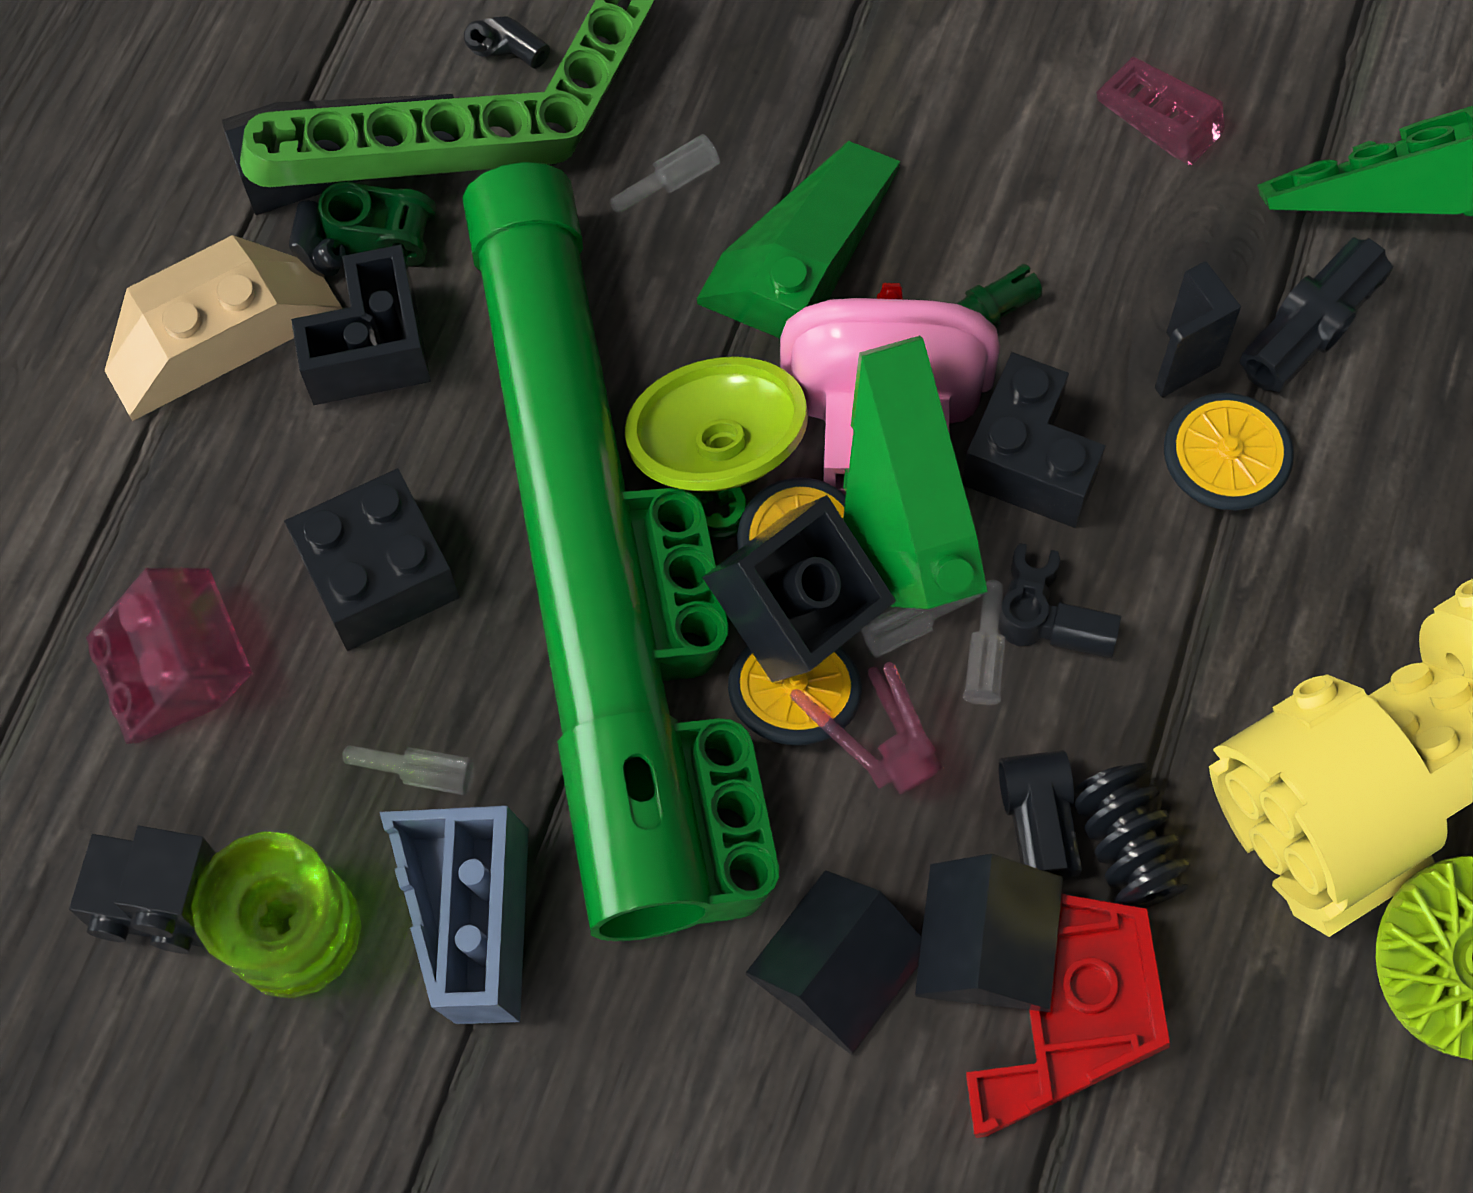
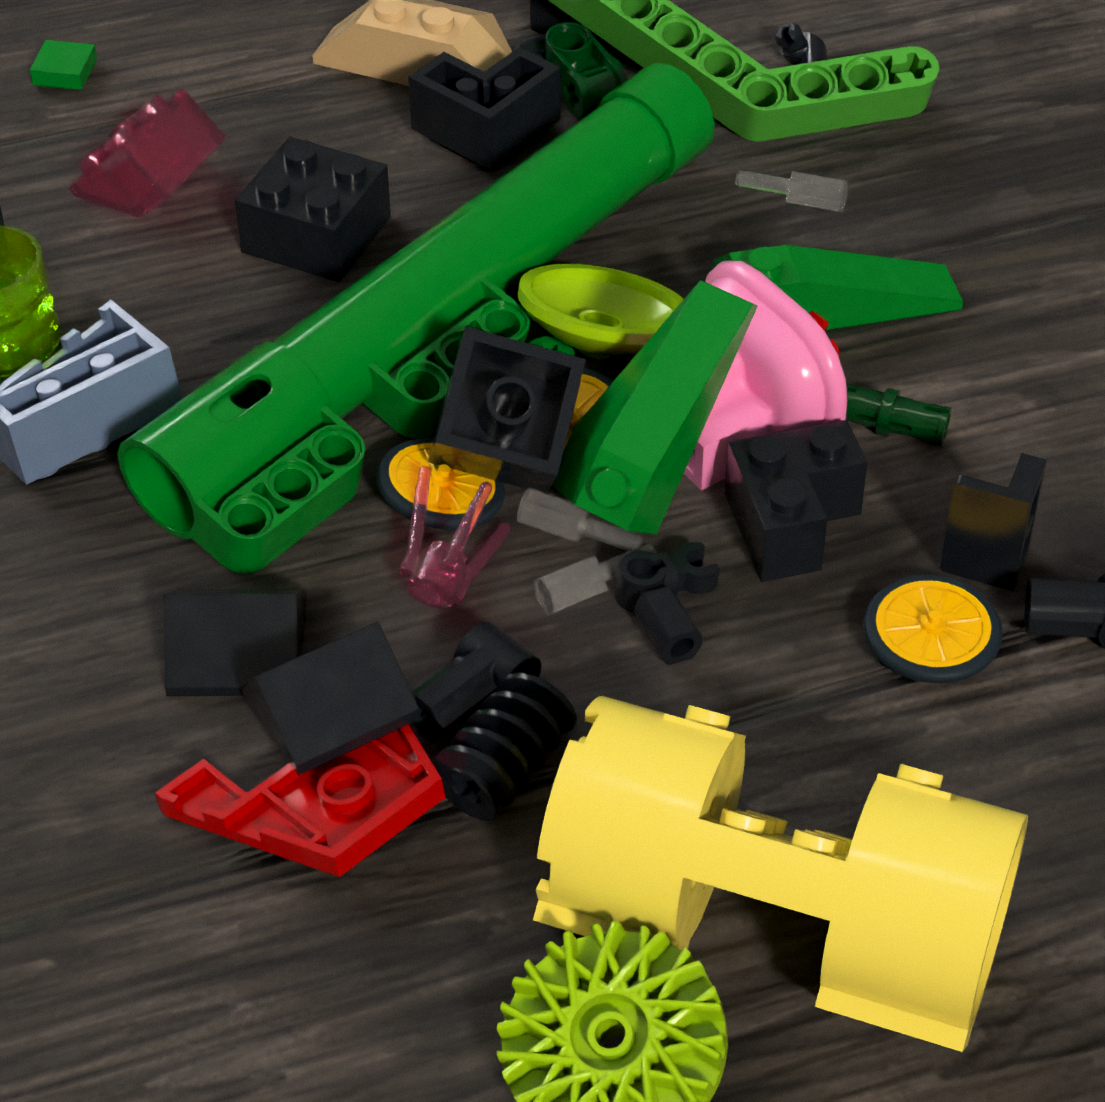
camera: 50 degrees right, 20 degrees down
clear axle [343,745,474,796] -> none

